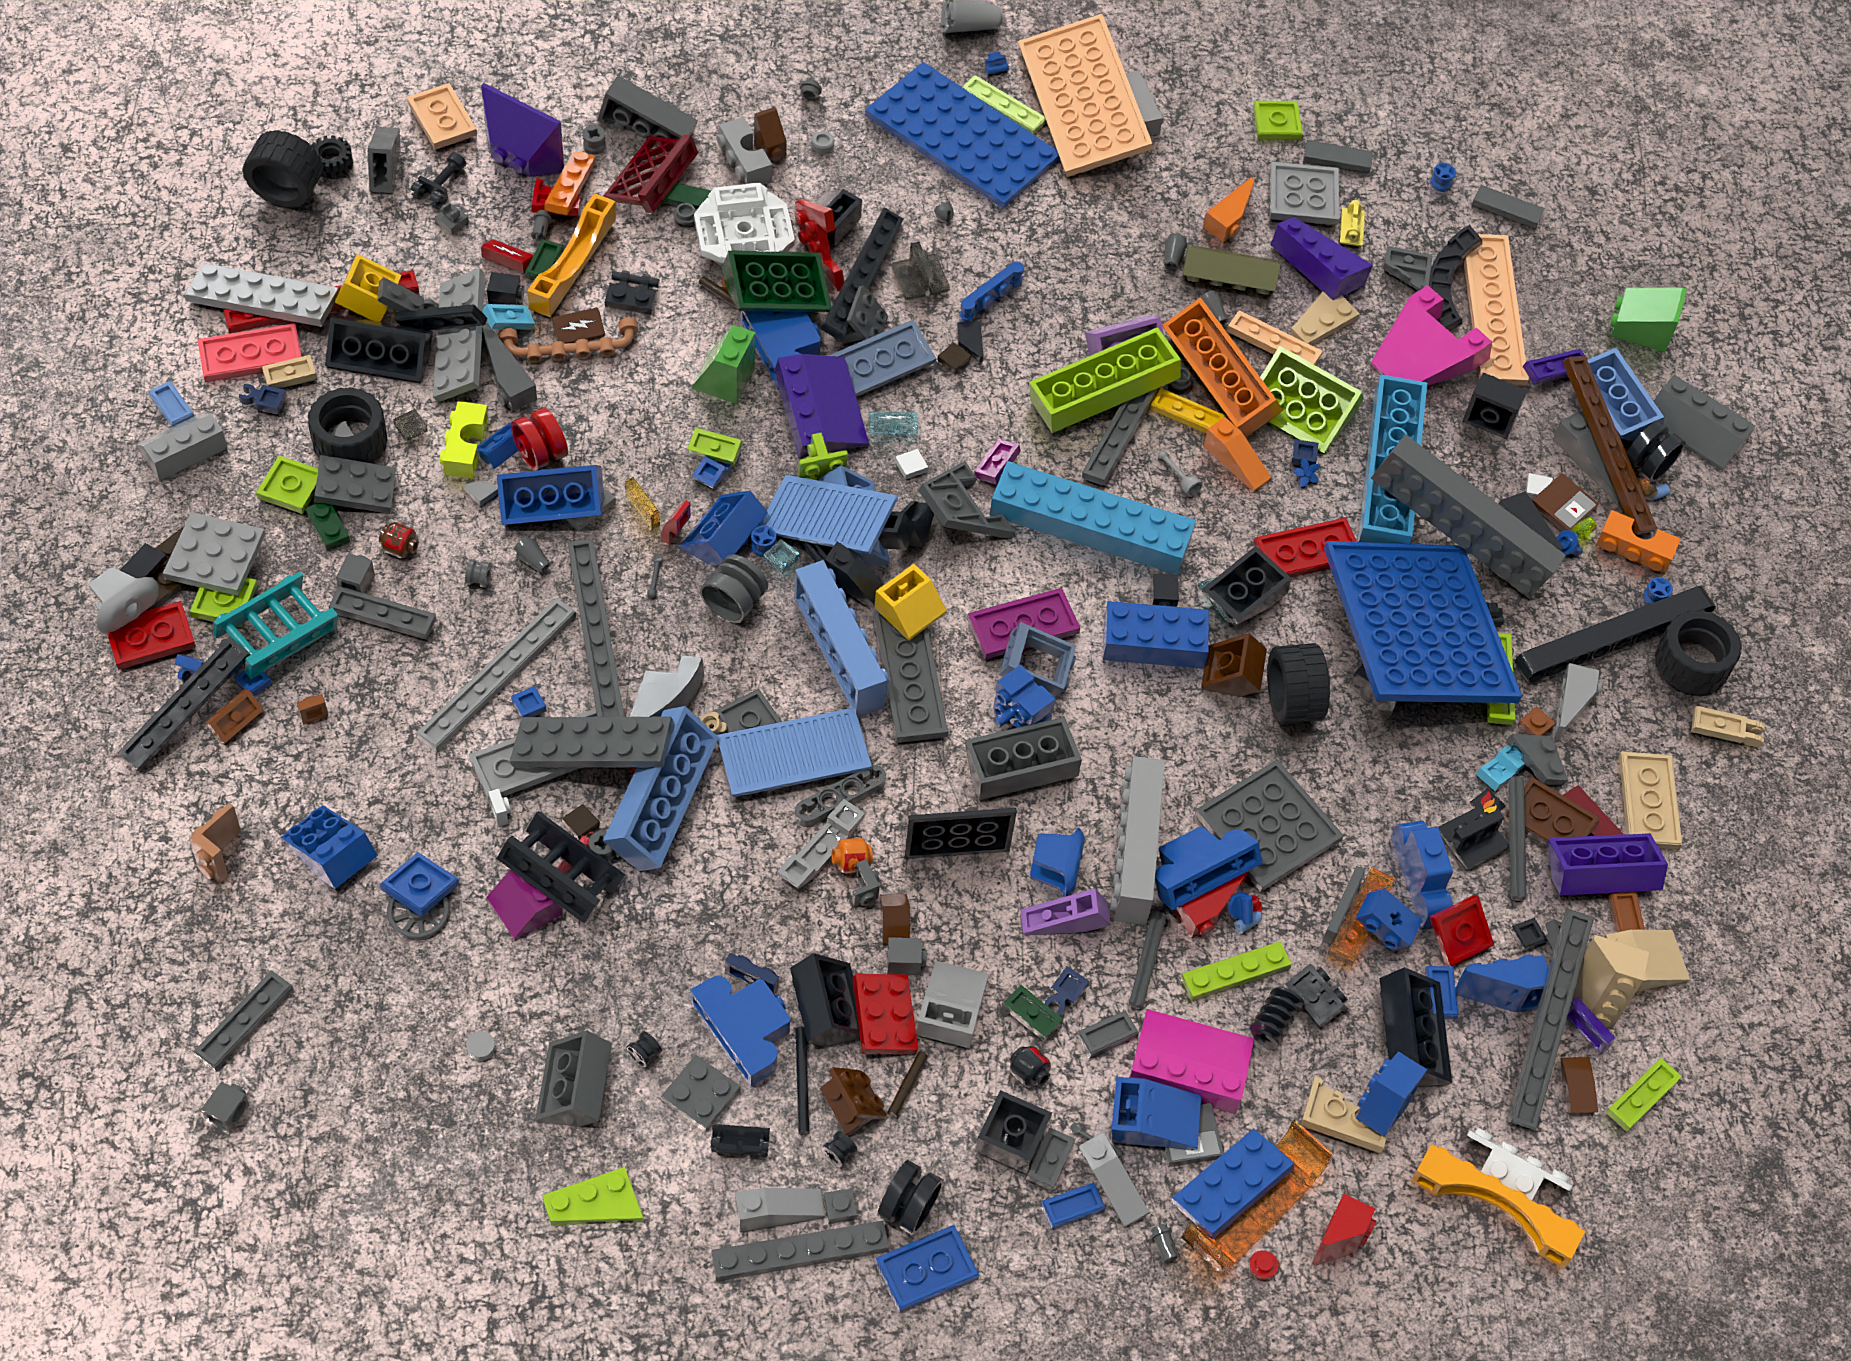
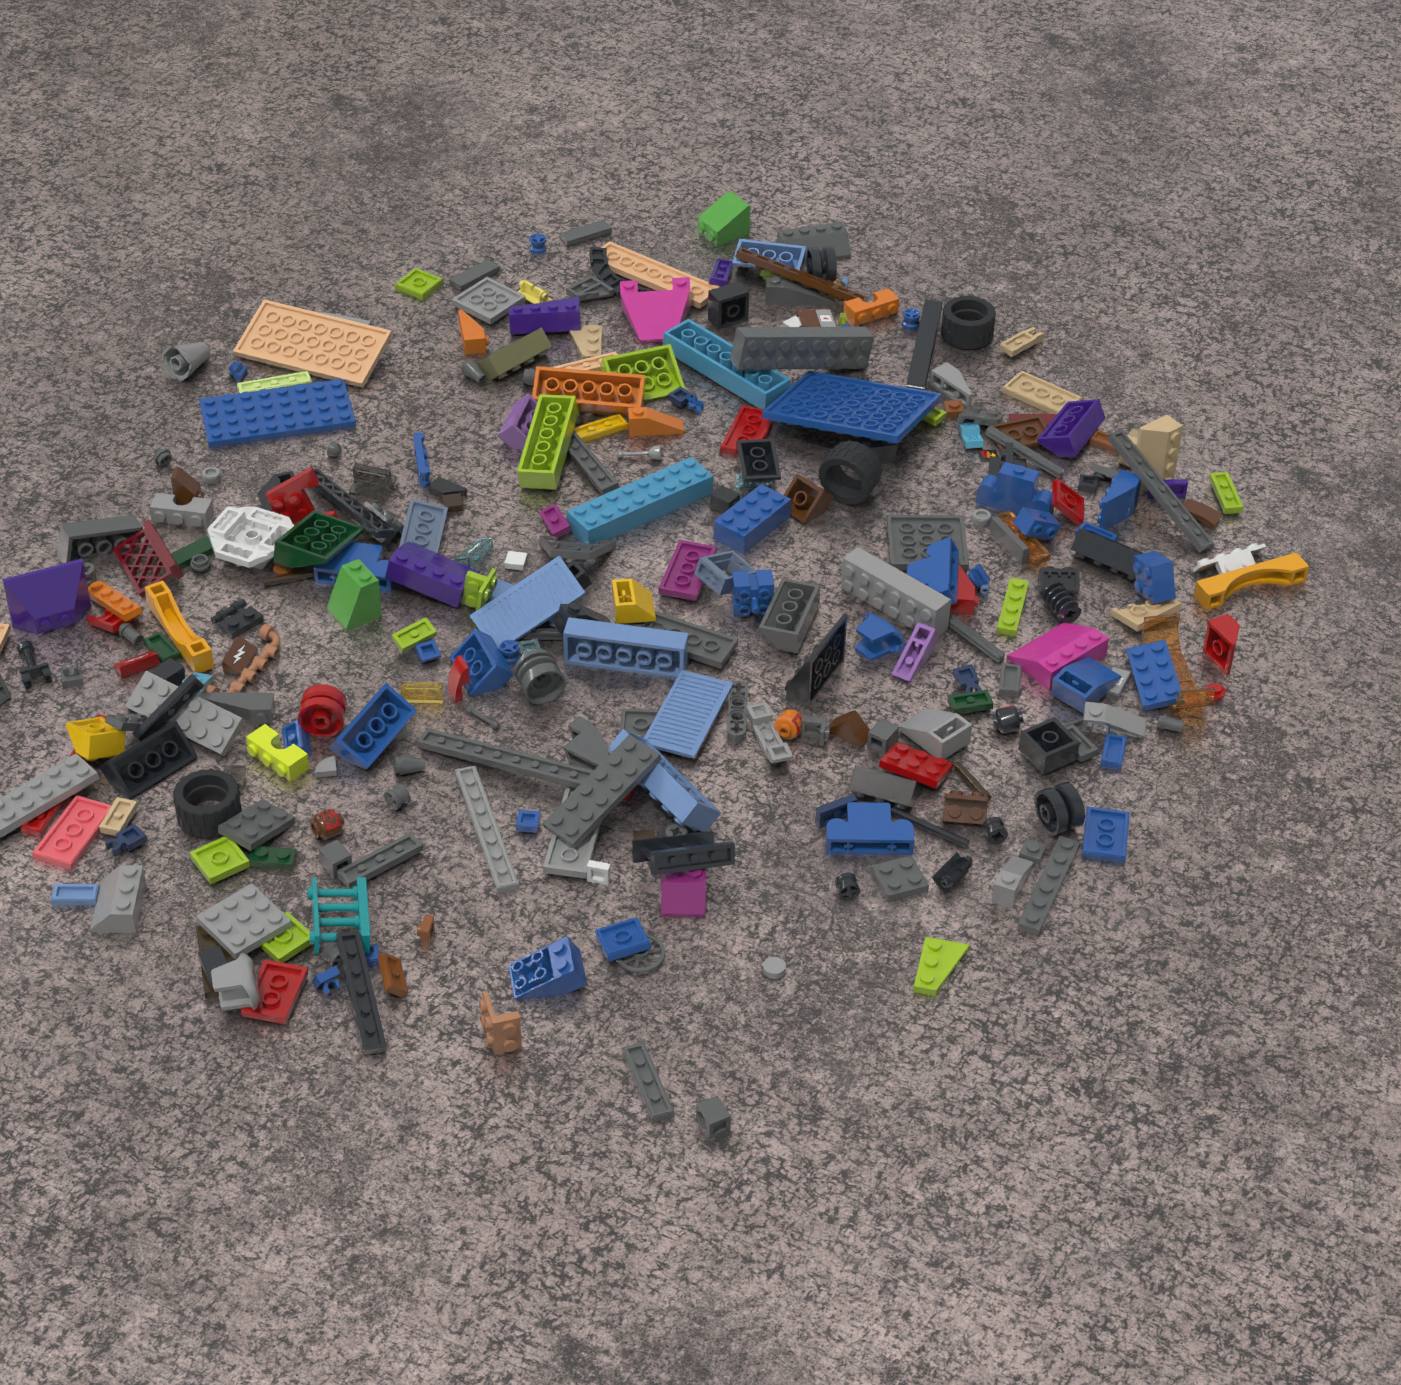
camera: 50 degrees left, 15 degrees down
dark grey slope [535,1030,612,1127] -> none
none -> light grey tile [972,509,991,526]

